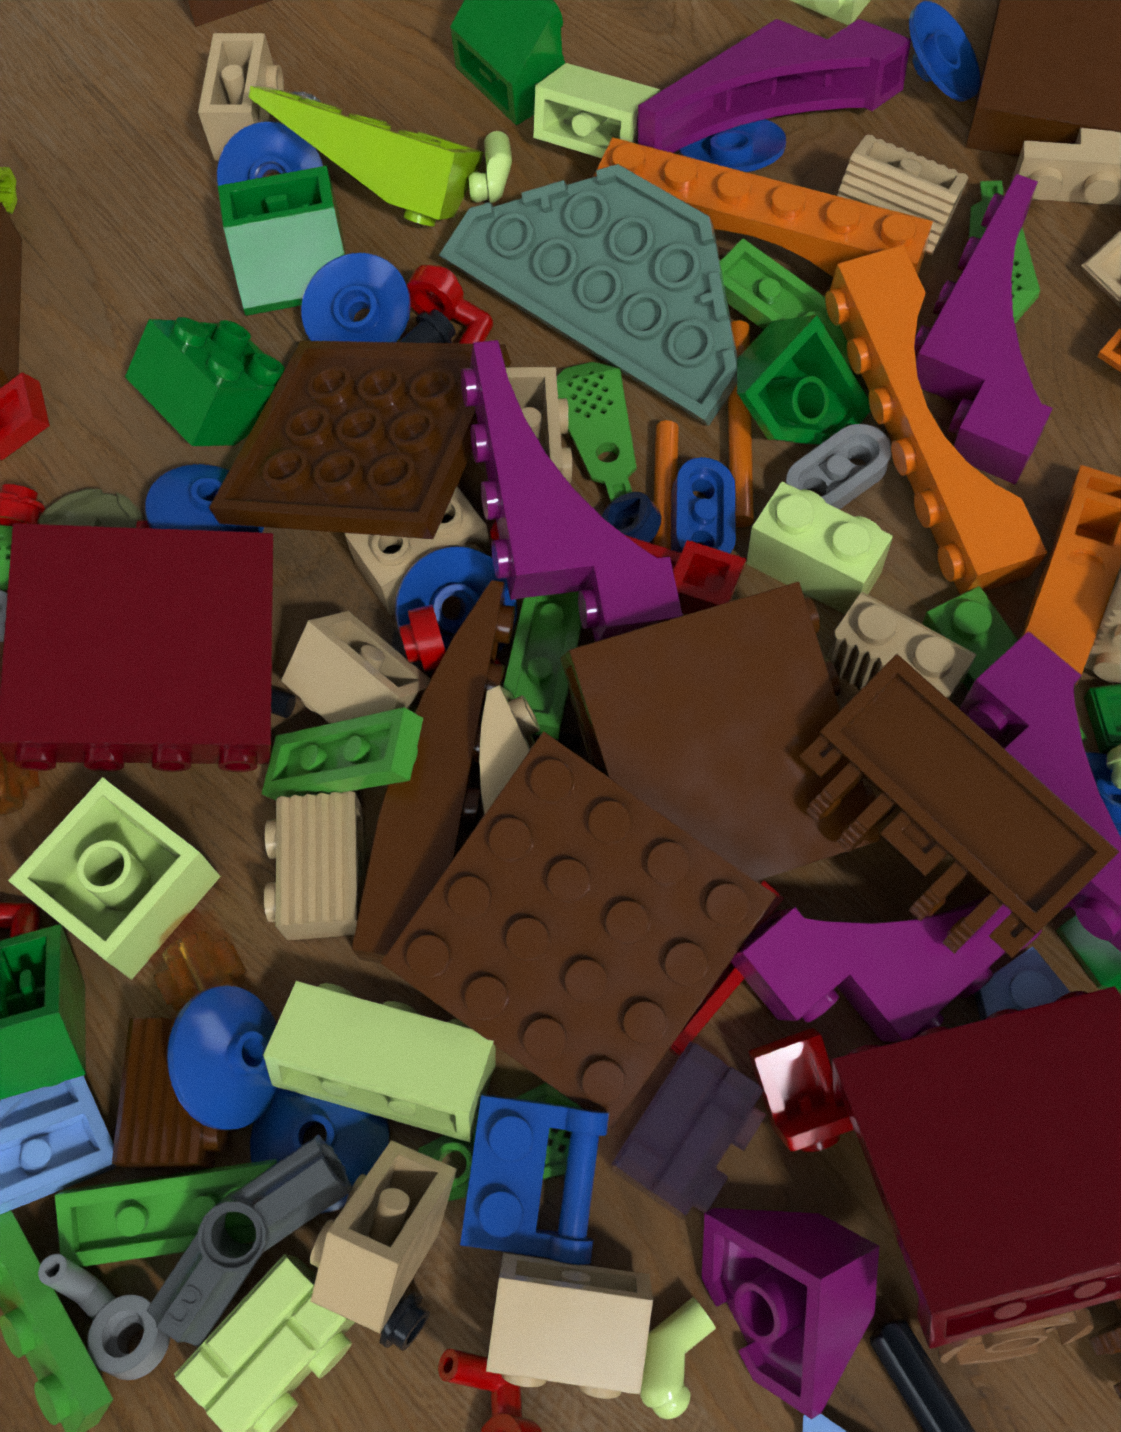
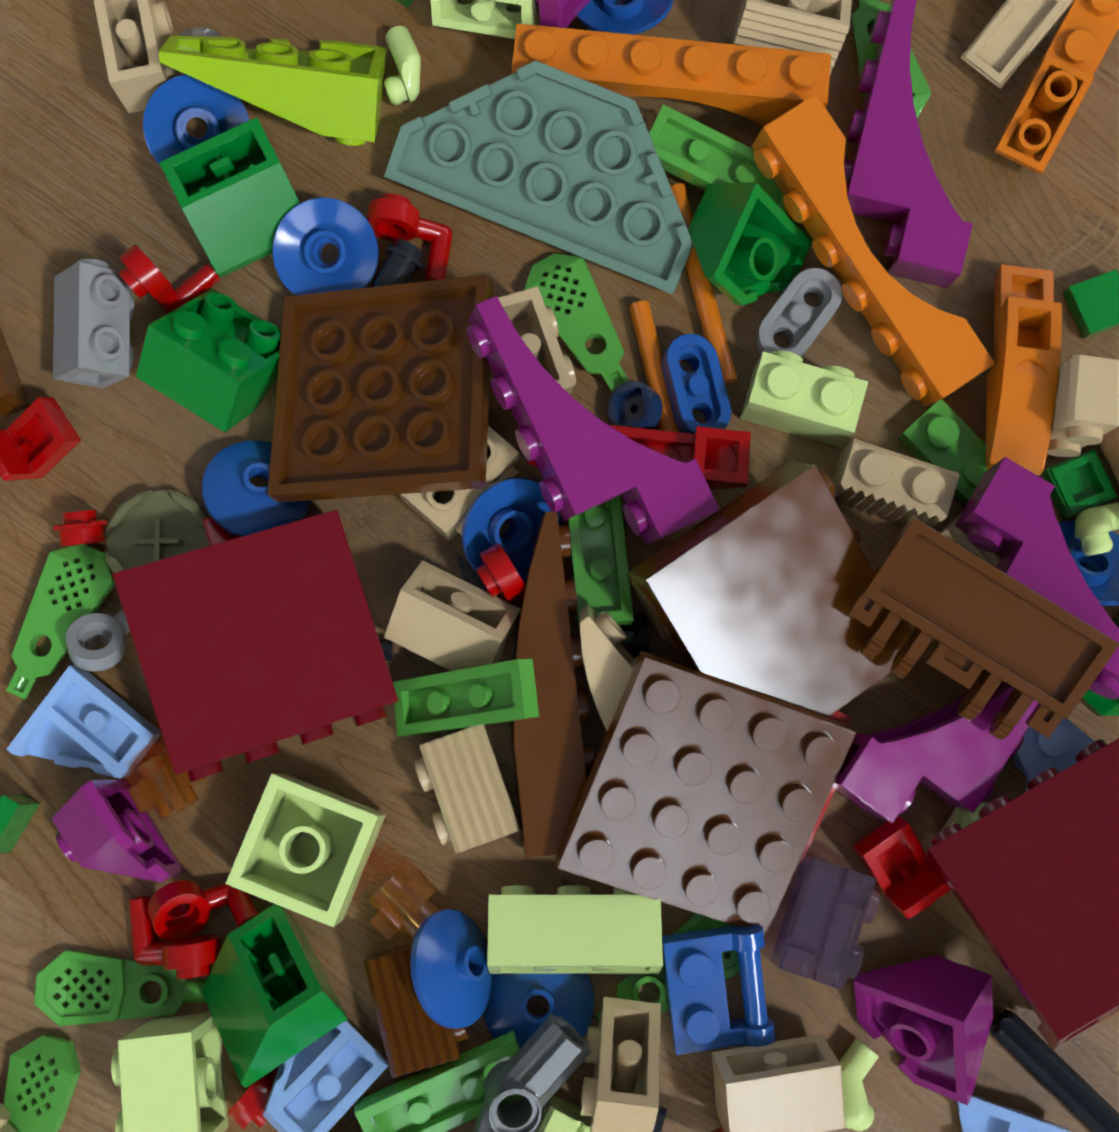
camera: 25 degrees left, 15 degrees up
none -> light grey brick [53,259,134,388]
none -> red plate [118,244,221,313]

